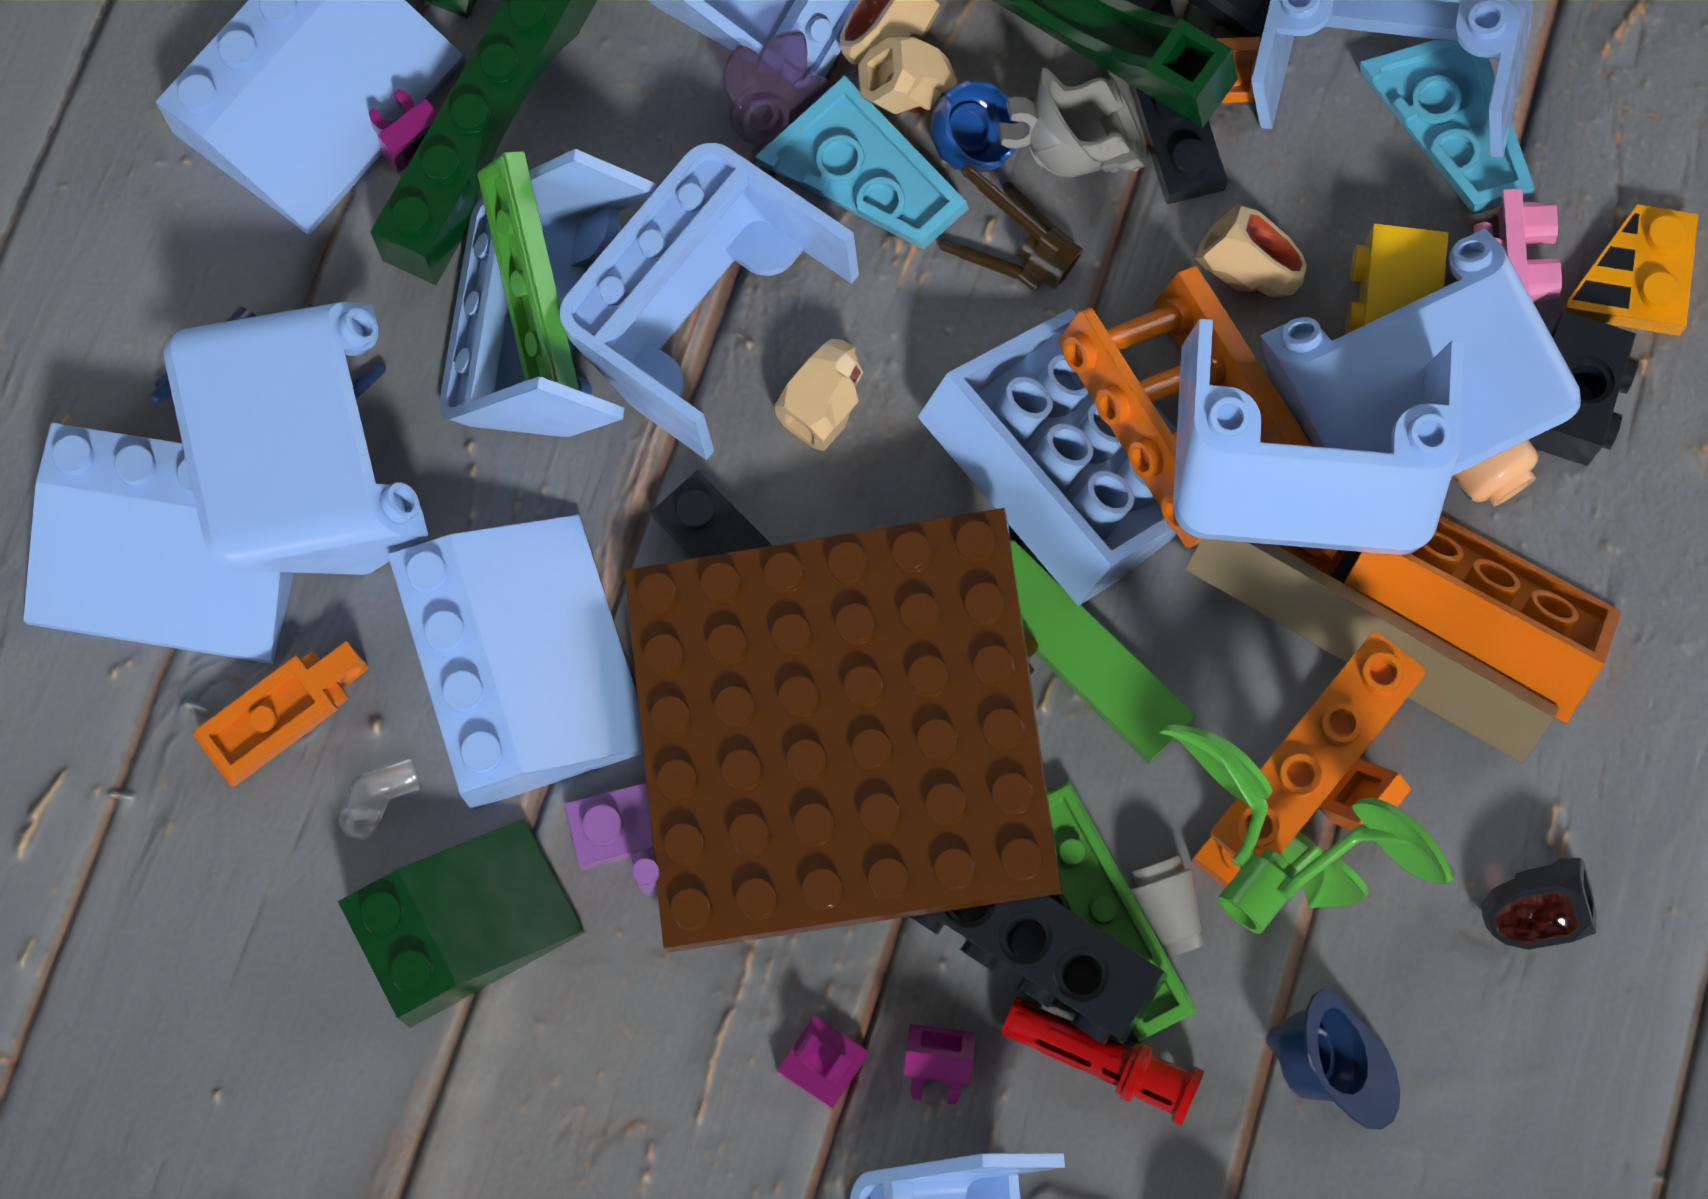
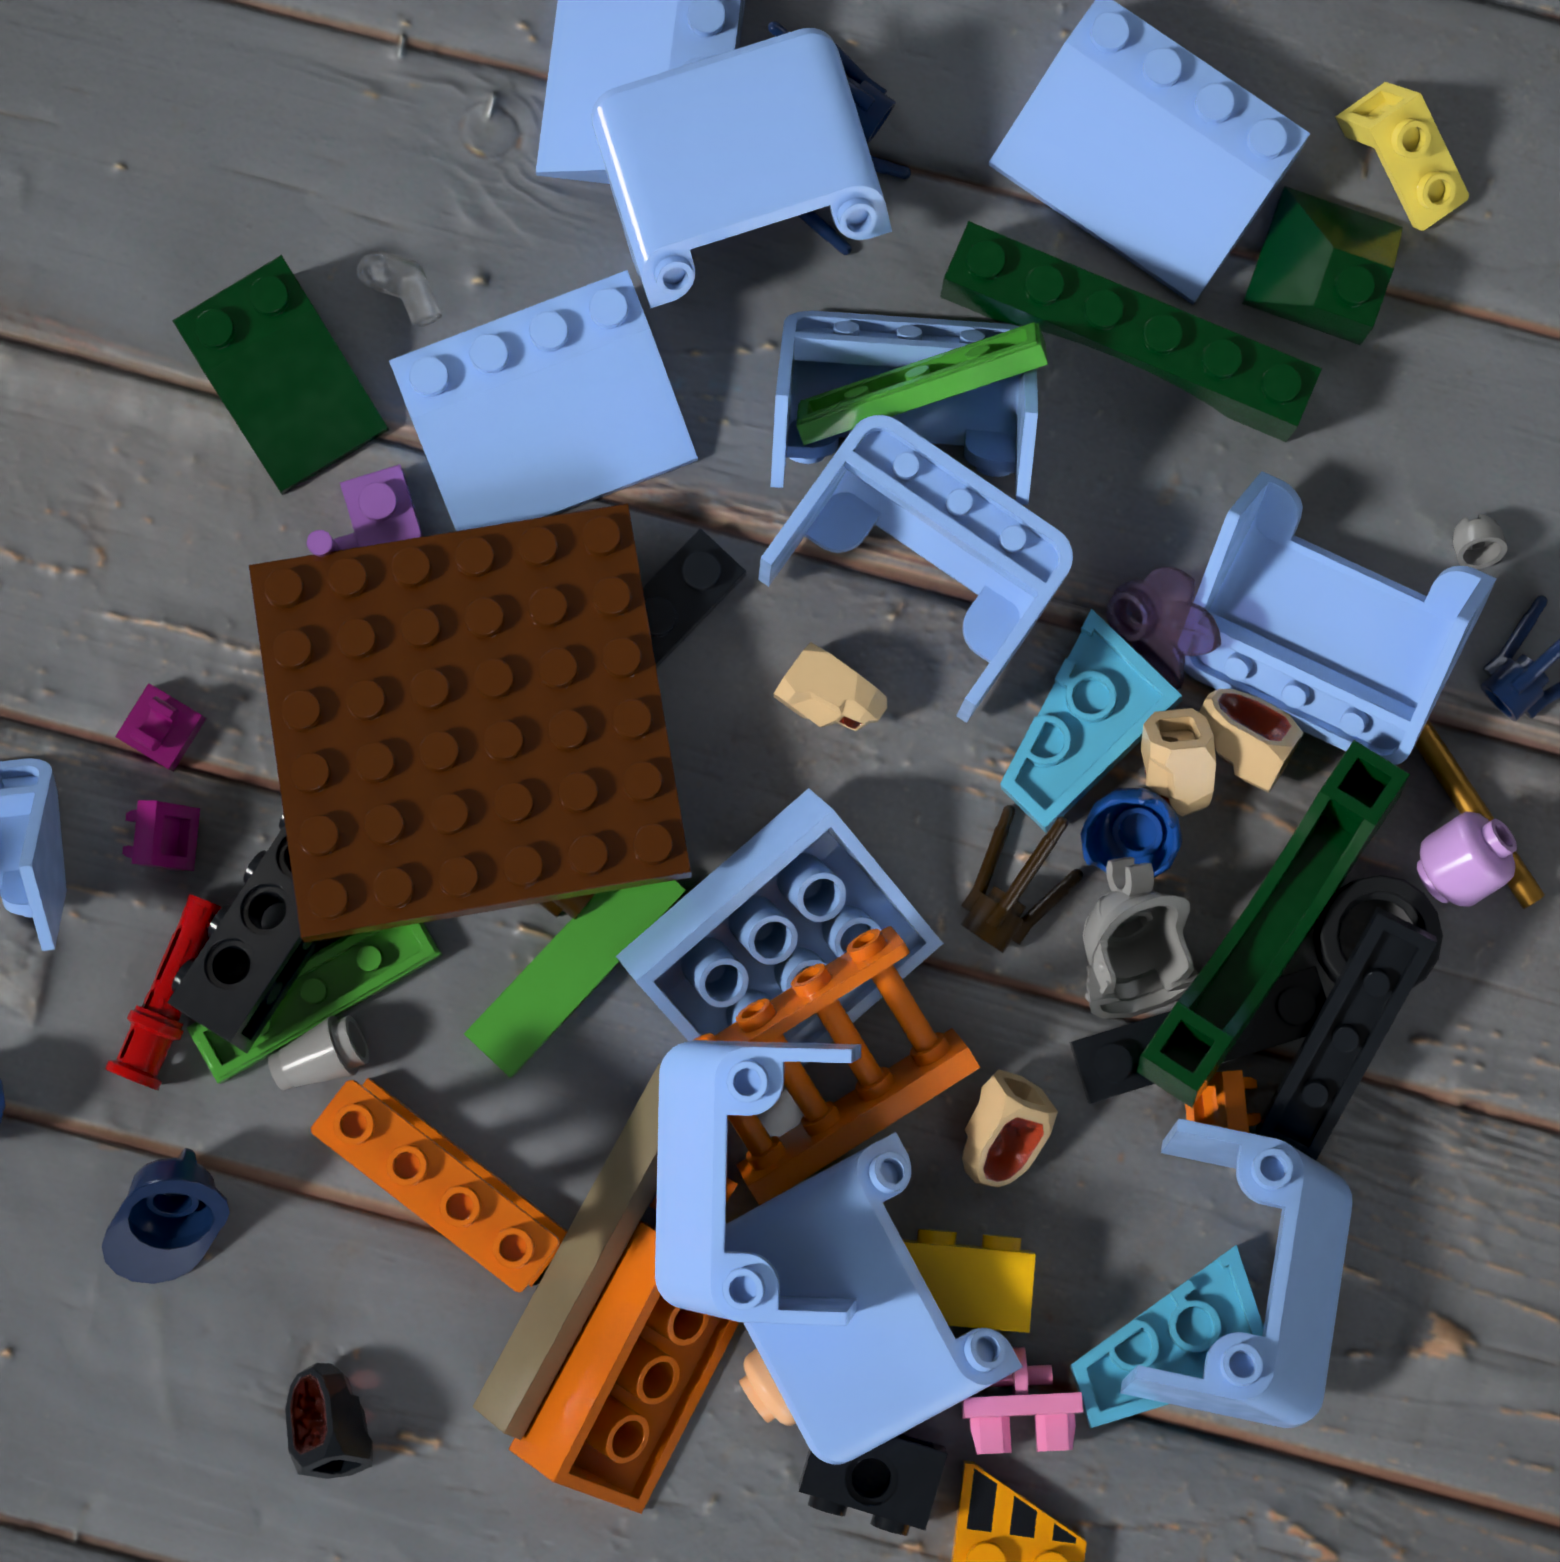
camera: 90 degrees right, 10 degrees up
orange hinge [192,641,369,788] -> none
magenta tile [369,89,438,173] -> none
bright green plant [1159,725,1456,934] -> none
orange tile [1318,758,1412,831] -> none

